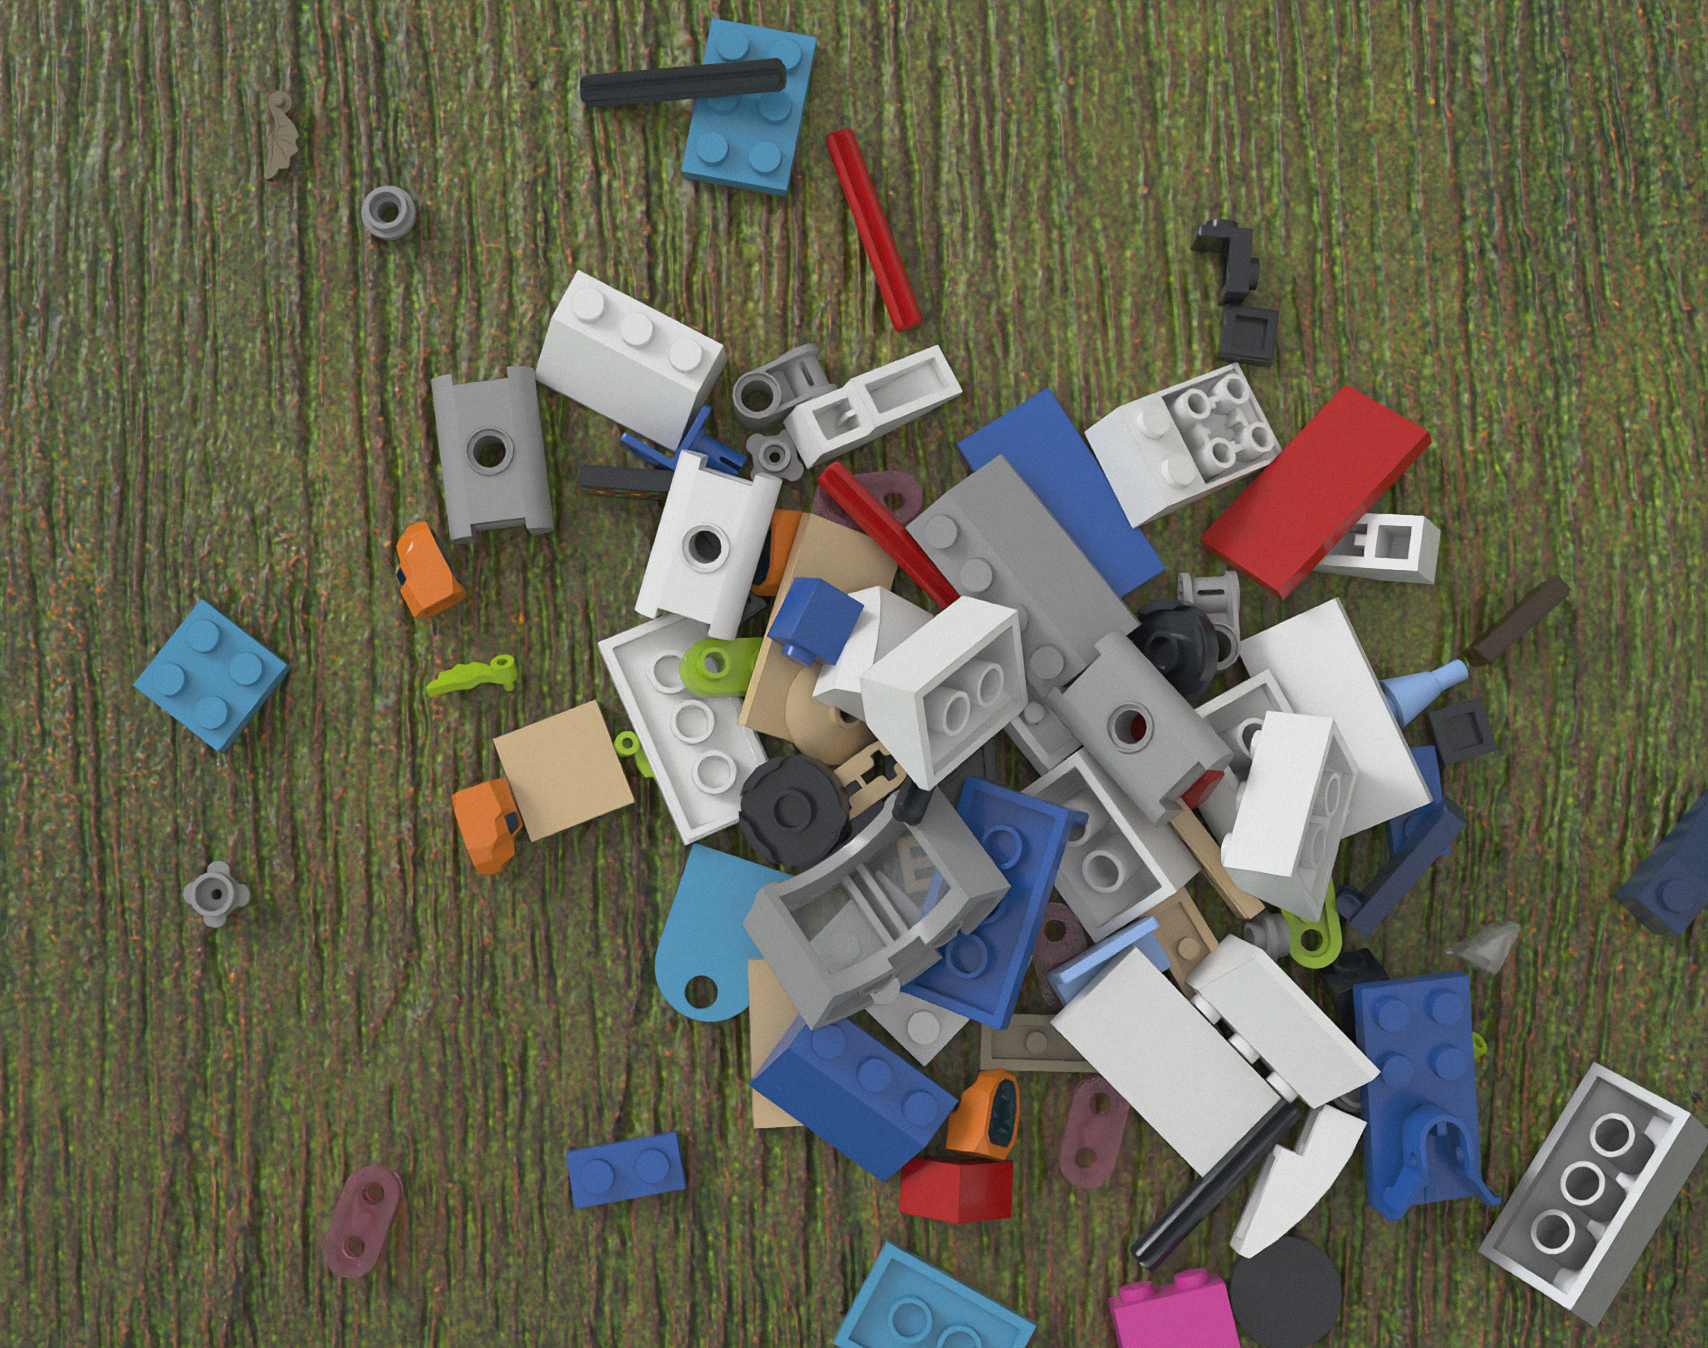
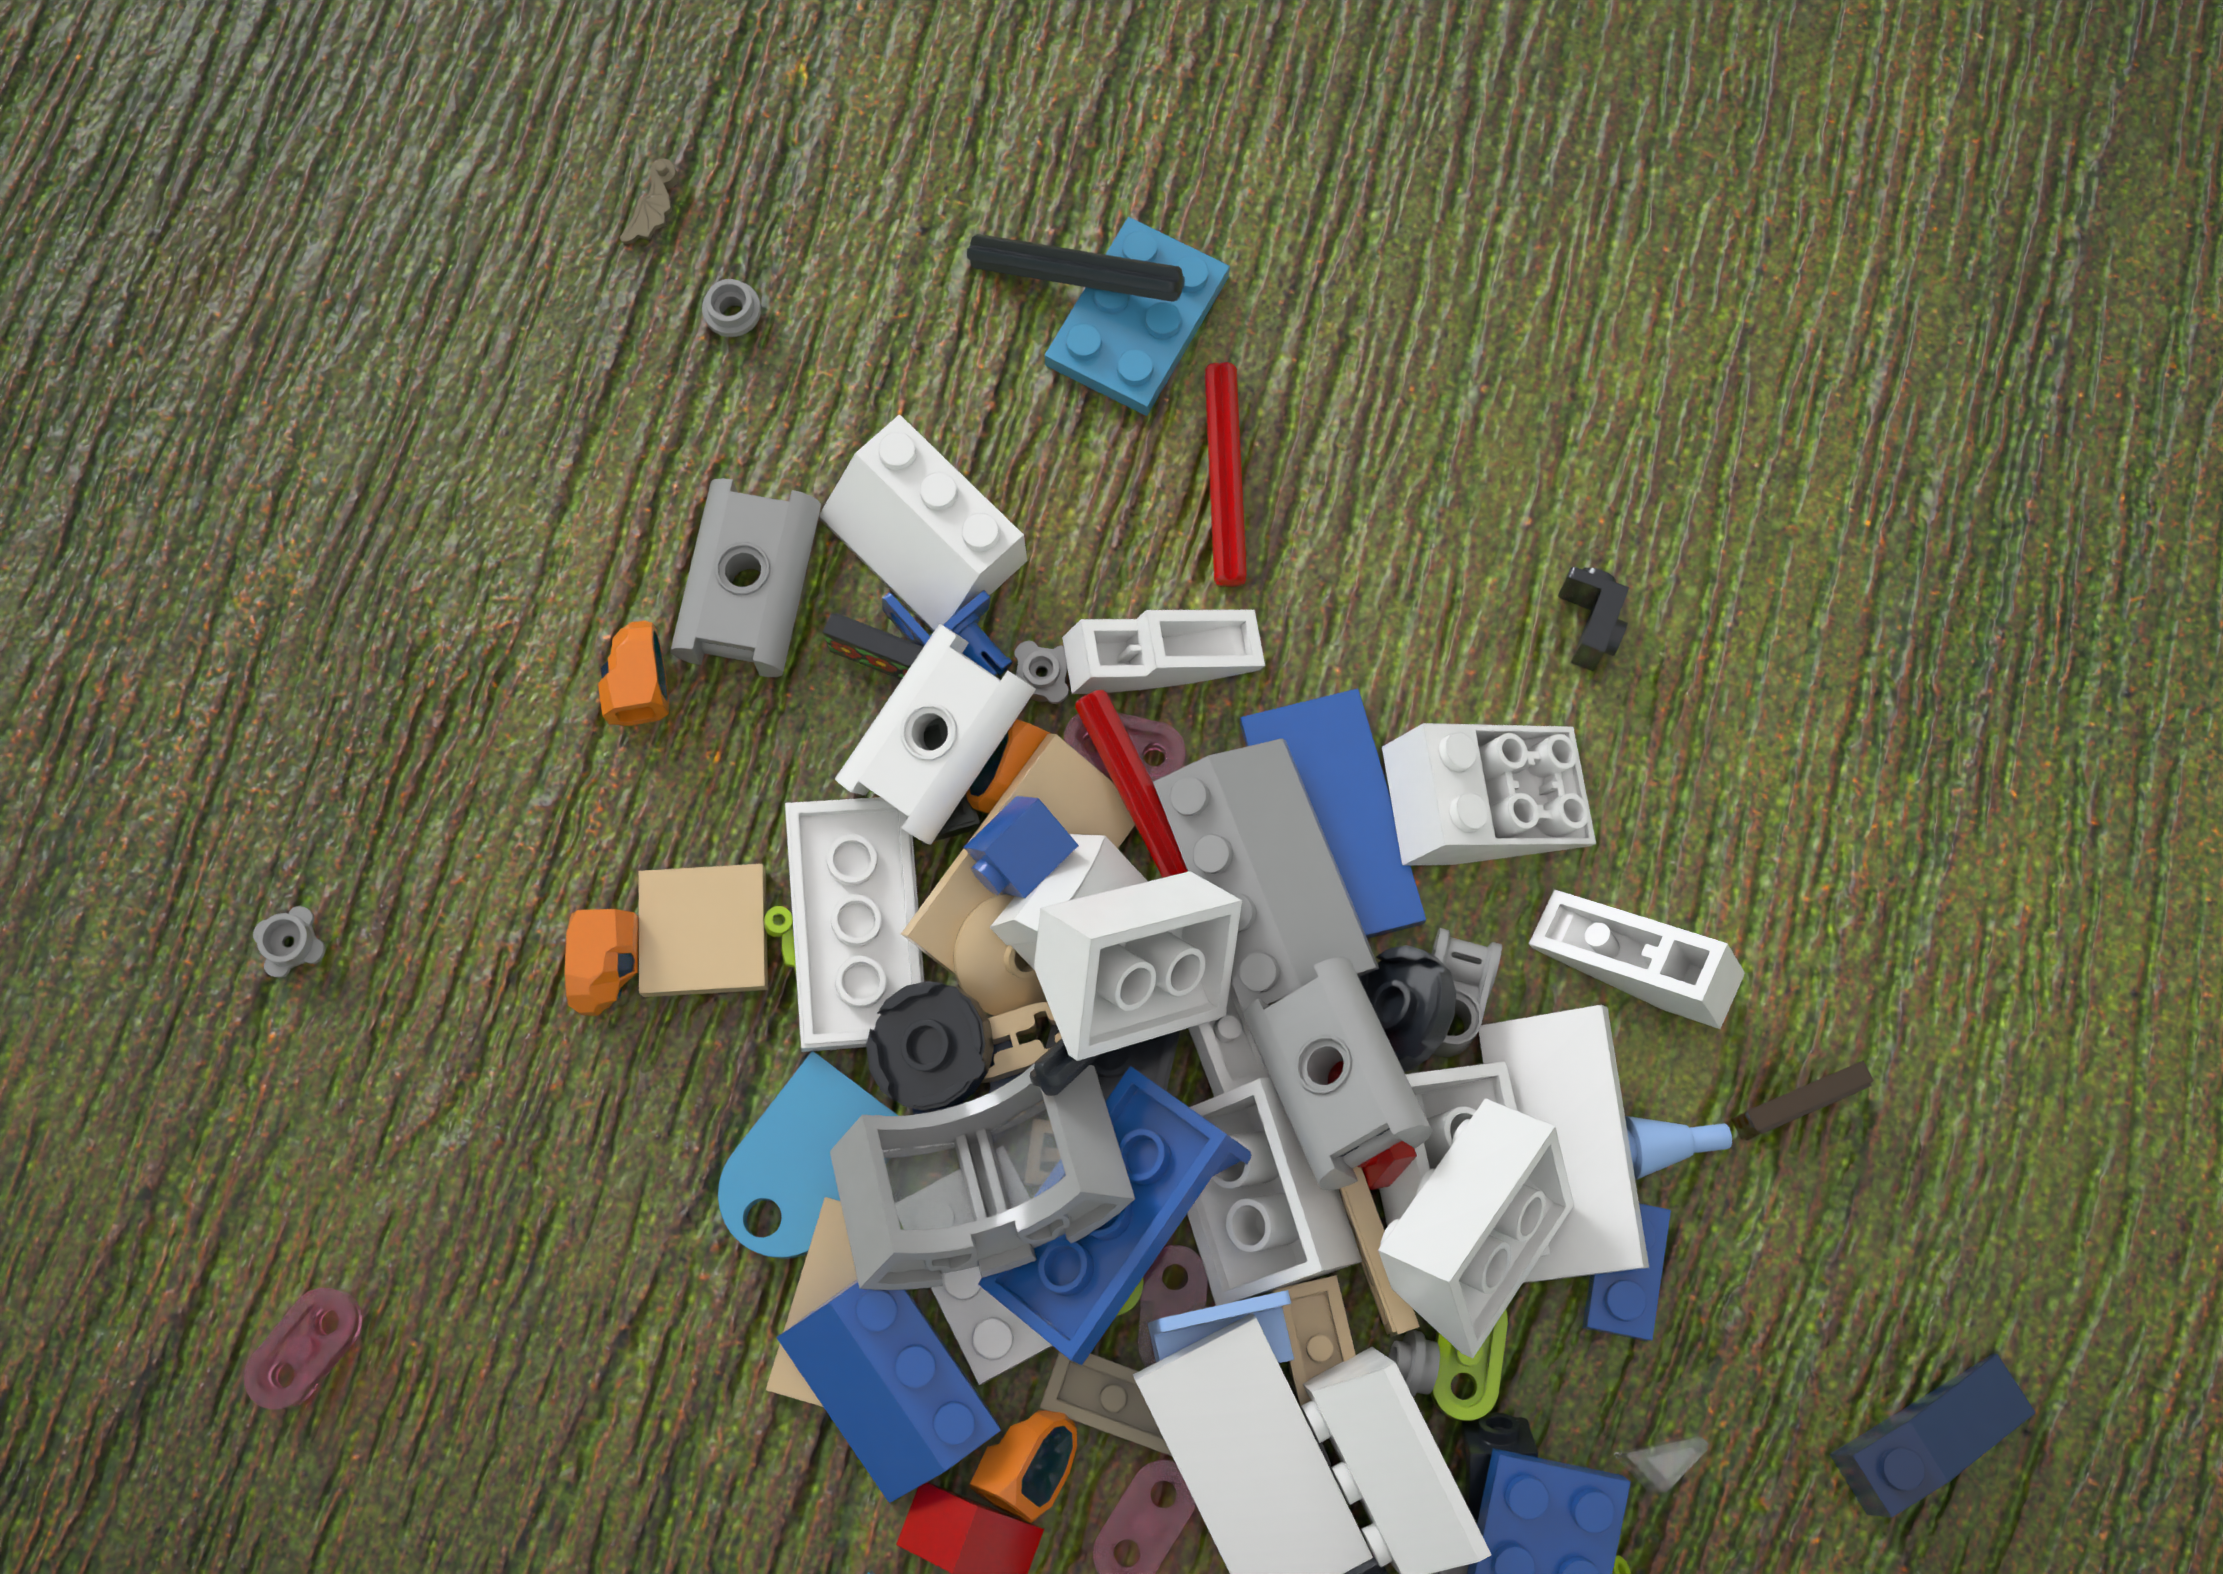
camera: 20 degrees right, 10 degrees down
dark azure plate [133,599,292,753] -> none
lime piece [426,654,518,697] -> none
blue plate [566,1130,687,1209] -> none
lime plate [679,637,764,698] -> none
light grey piece [732,343,838,431] -> none
red tile [1199,384,1432,601] -> none
black tile [1216,303,1280,368] -> none
dark blue hinge [1336,796,1467,937] -> none
black plate [1423,697,1498,767] -> none

